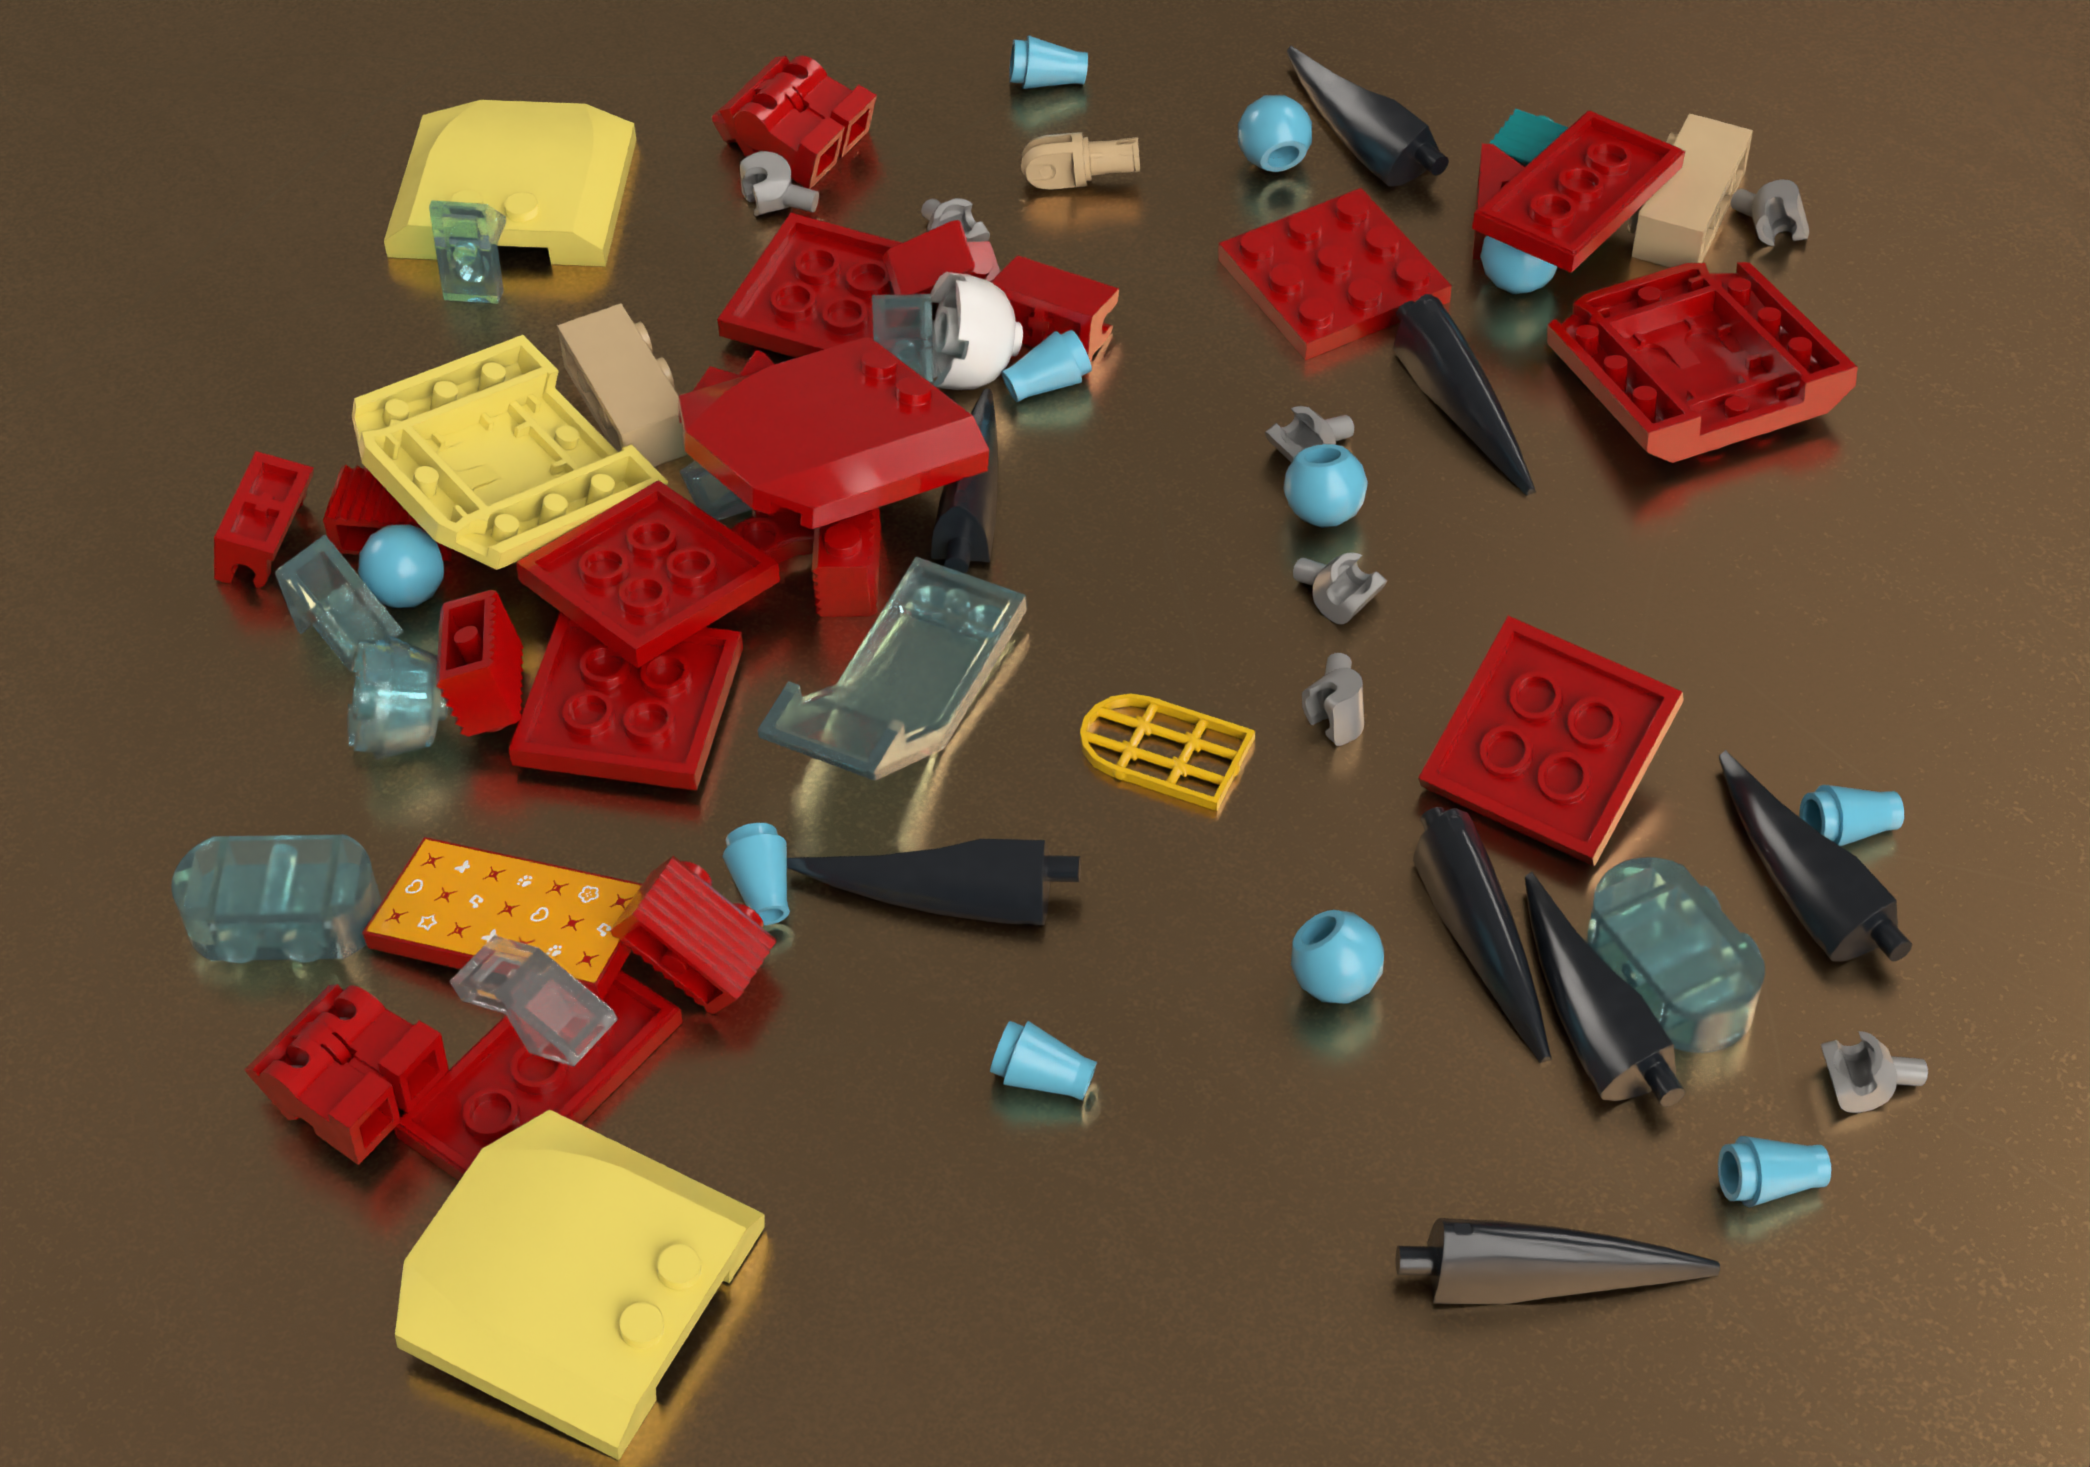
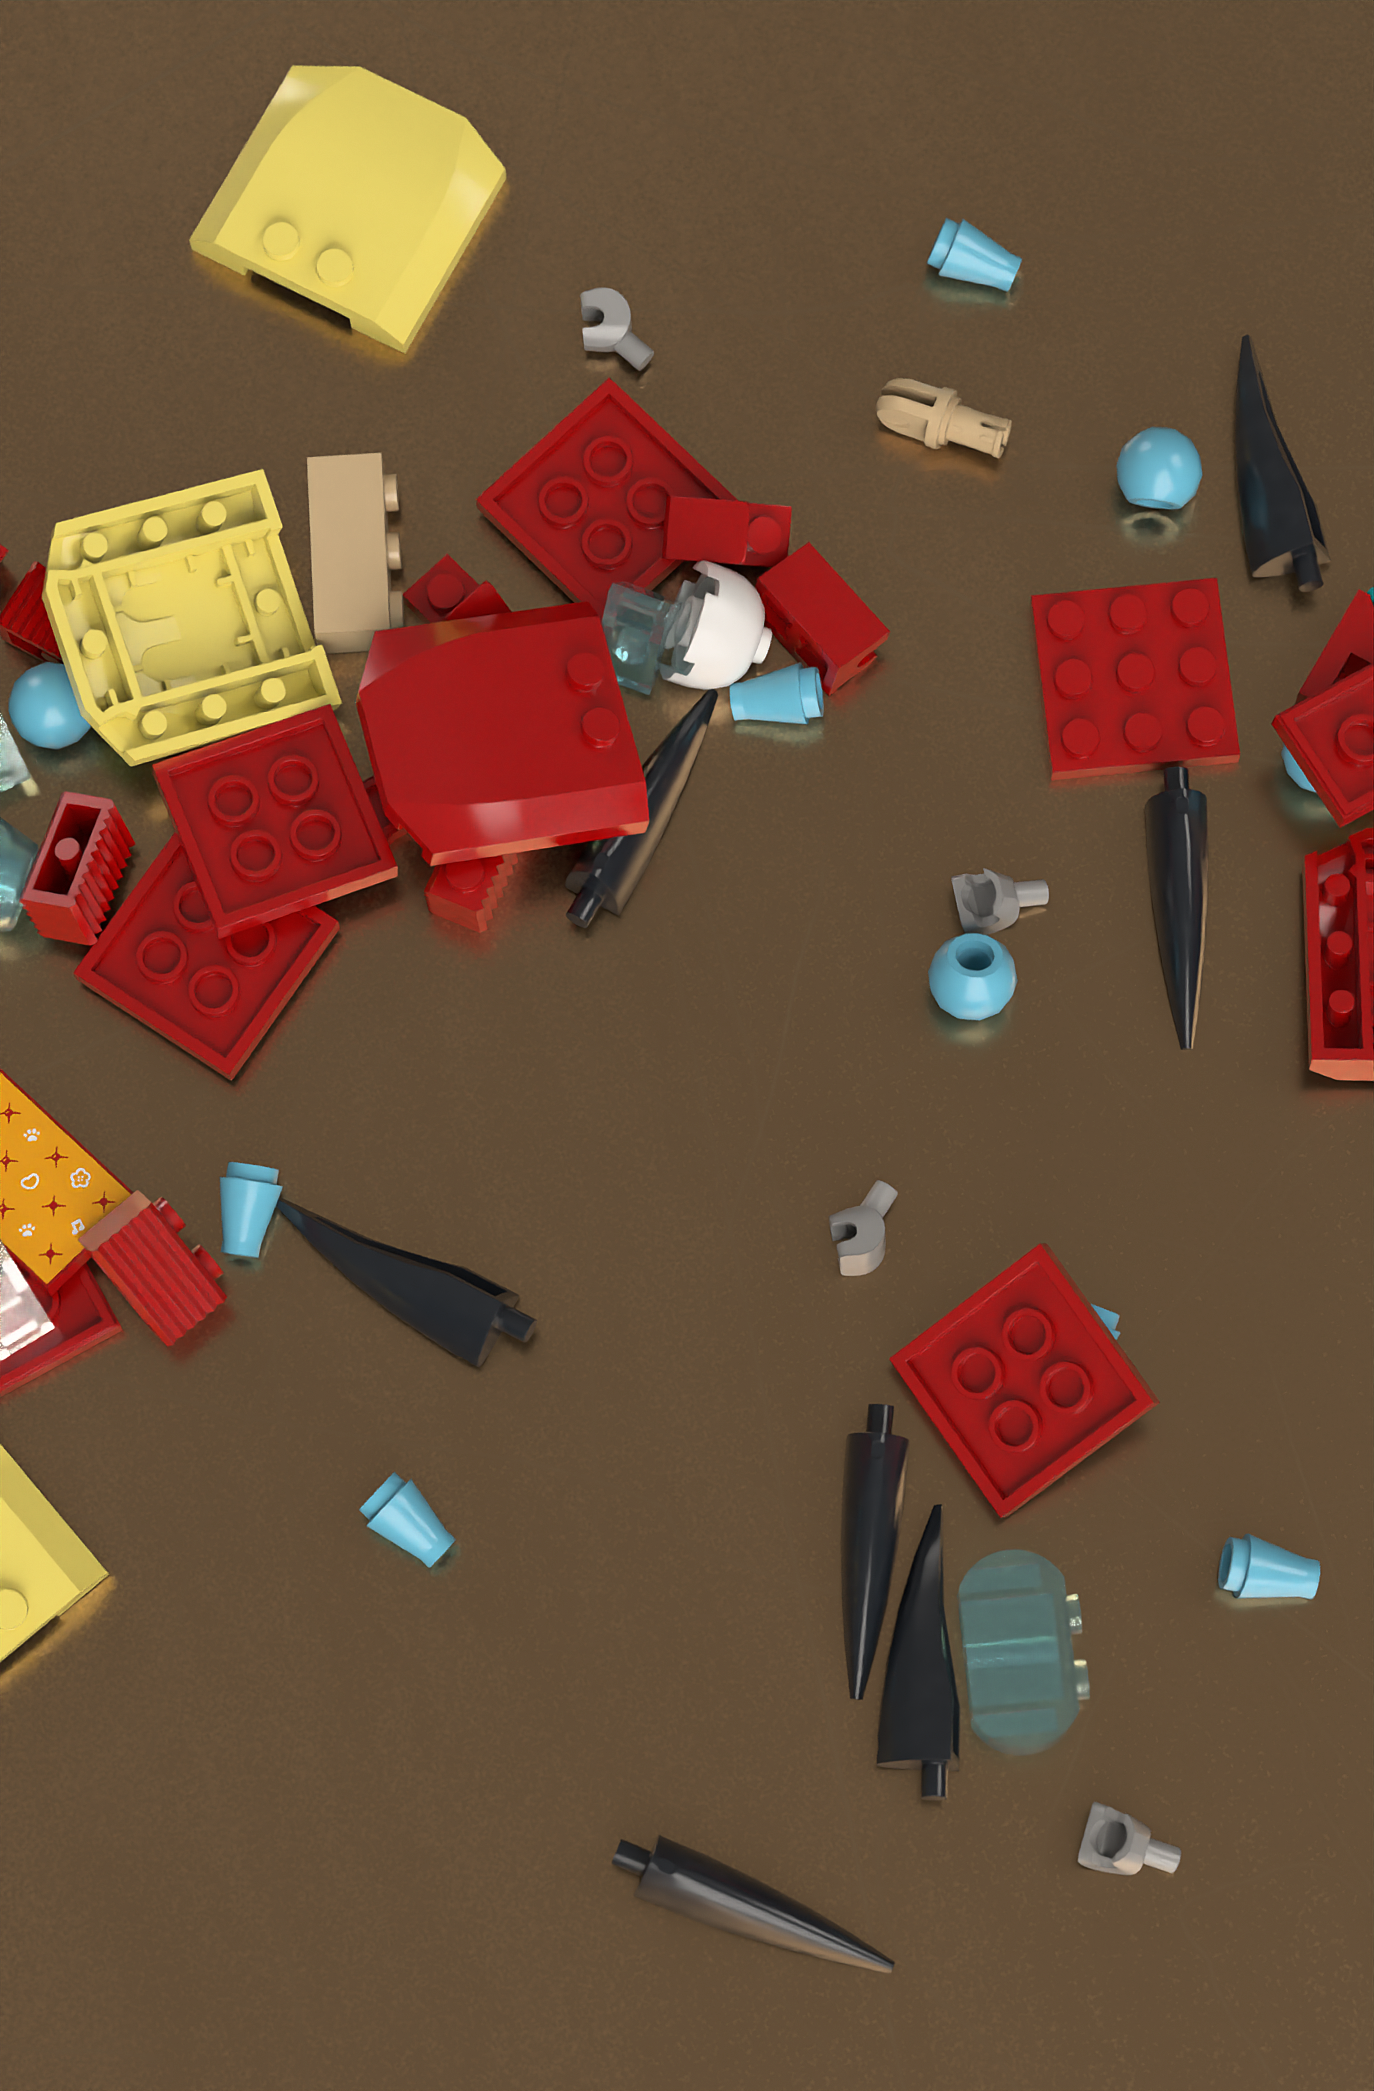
camera: 25 degrees right, 25 degrees up
clear light blue slope [429,200,506,304] -> none
red hips [712,55,877,189] -> none
clear light blue windscreen [757,557,1027,781] -> none
light grey piece [921,198,990,242] -> none
yellow window [1080,693,1255,811] -> none
medium azure piece [1291,910,1384,1004] -> none
light grey piece [1293,553,1387,624] -> none
medium azure cone [1718,1136,1831,1207] -> none
black piece [1719,750,1912,962] -> none

